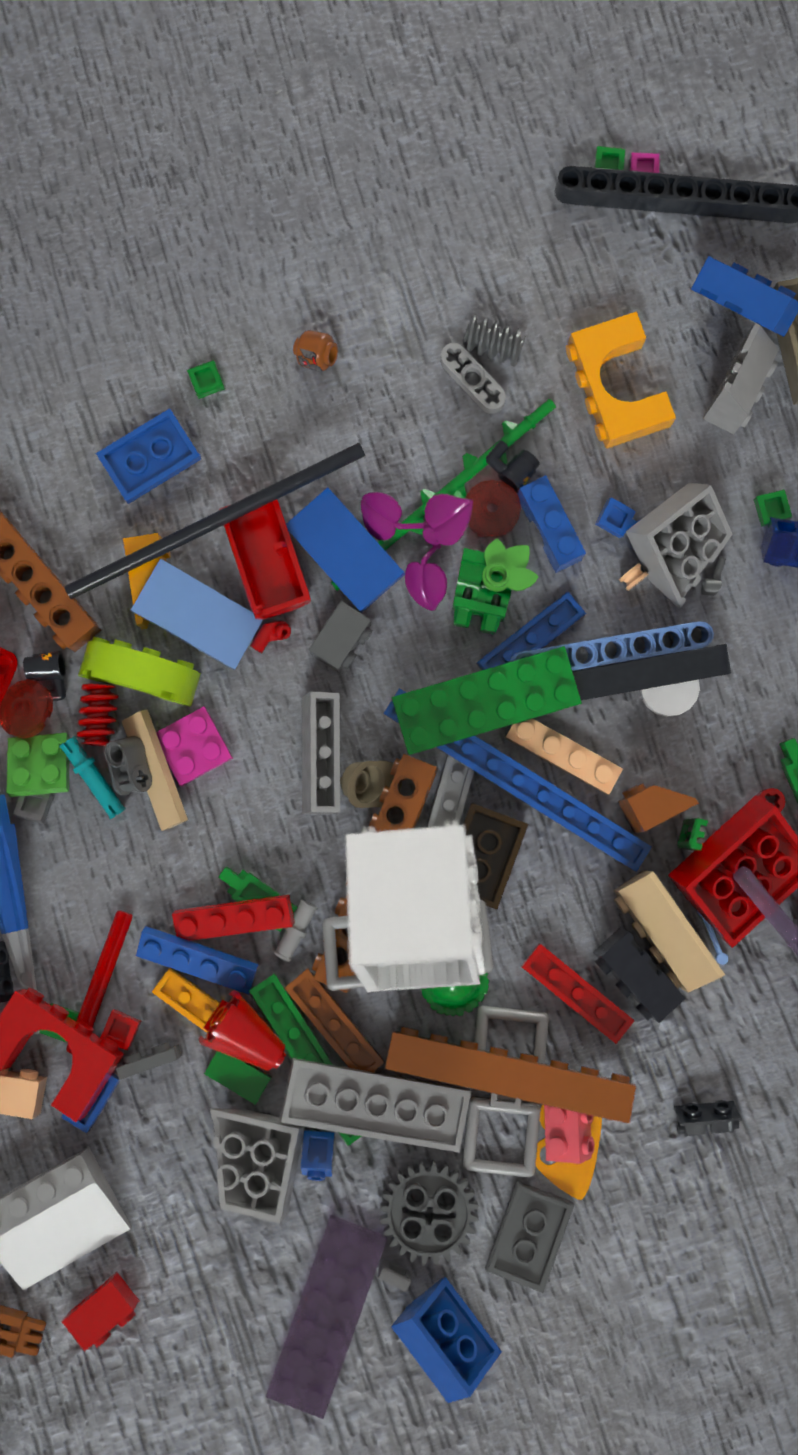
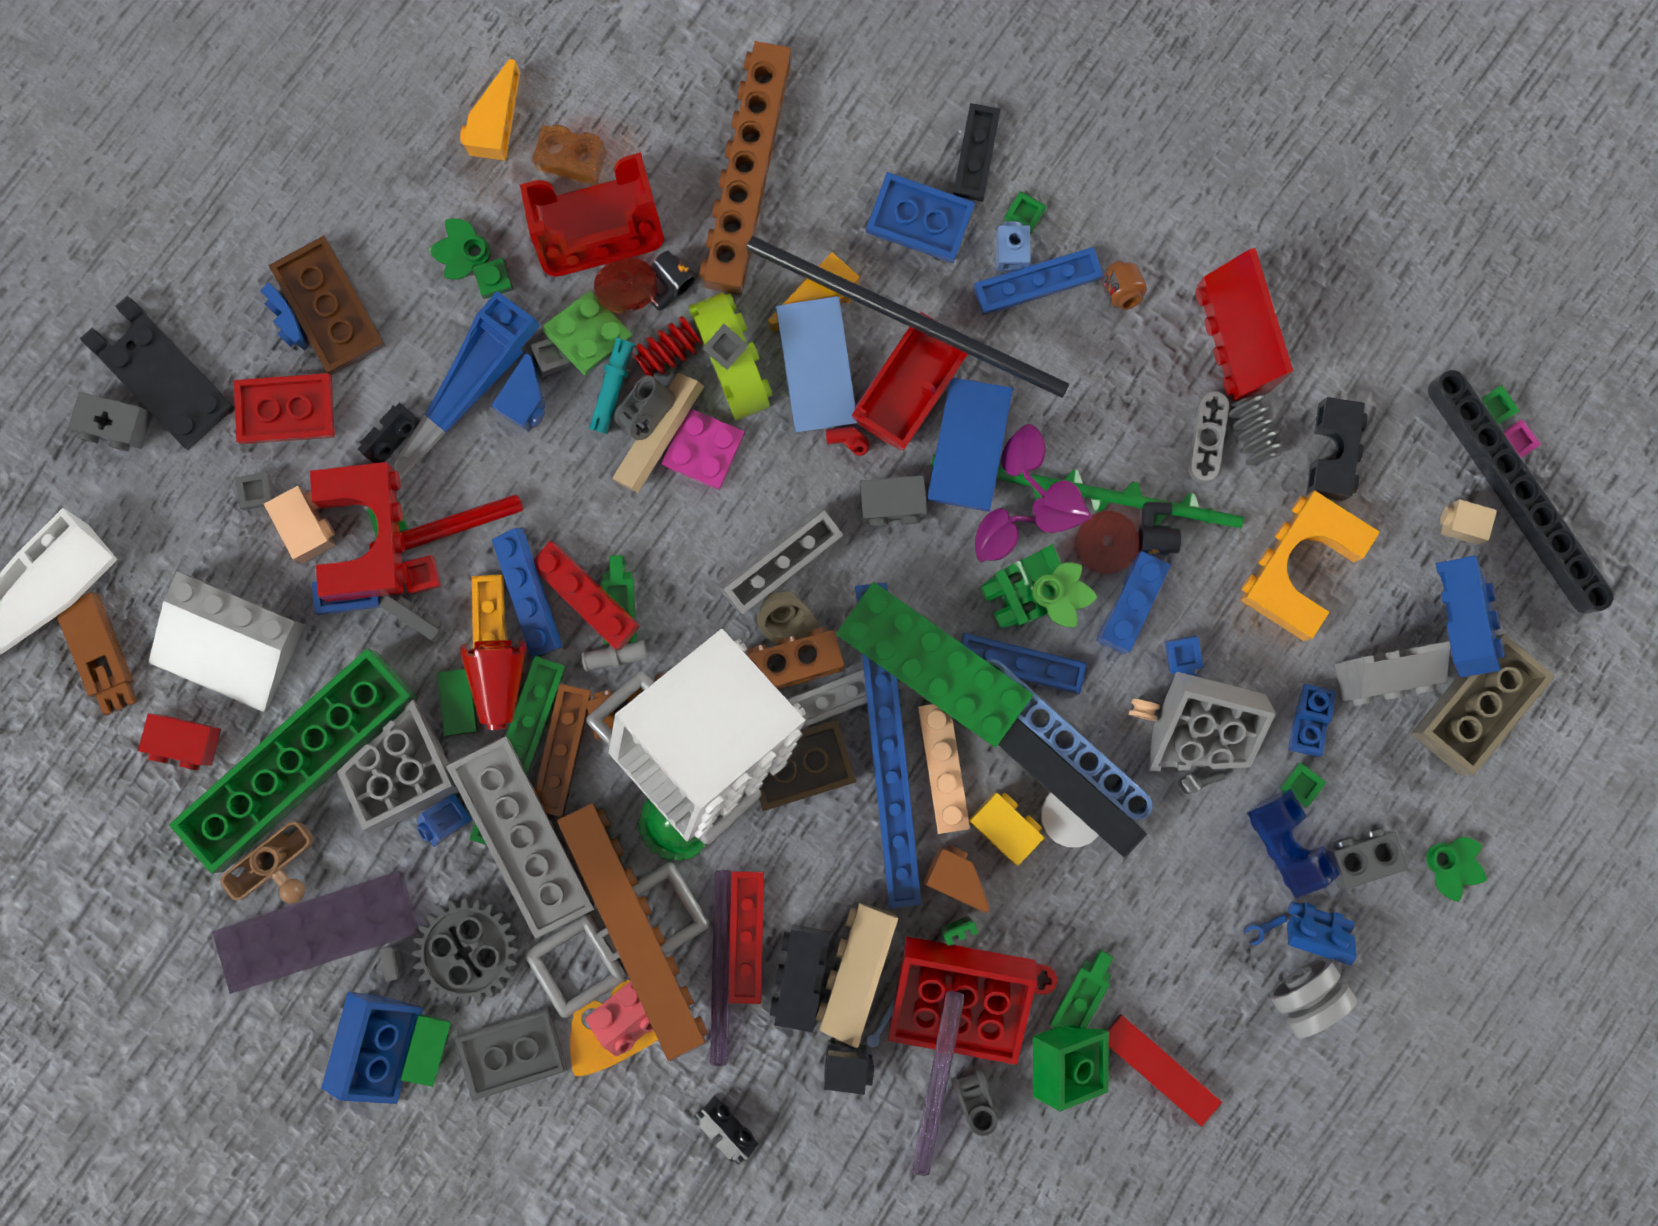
camera: 50 degrees right, 0 degrees up
none -> green brick [169,648,418,874]
none -> medium nougat piece [221,822,314,904]
none -> green tile [401,1014,451,1087]
none -> blue slope [491,353,545,432]
none -> dark grey plate [702,324,748,370]
none -> clear purple axle [710,870,732,1066]
none -> black arch [824,1040,874,1095]
none -> black plate [953,103,1001,202]
none -> yellow brick [969,792,1044,866]
none -> blue plate [973,247,1103,315]
none -> medium blue brick [995,221,1030,272]
none -> red slope [1196,248,1294,403]
none -> blue slope [1288,683,1336,757]
none -> black arch [1306,397,1368,501]
none -> tan brick [1440,499,1497,545]

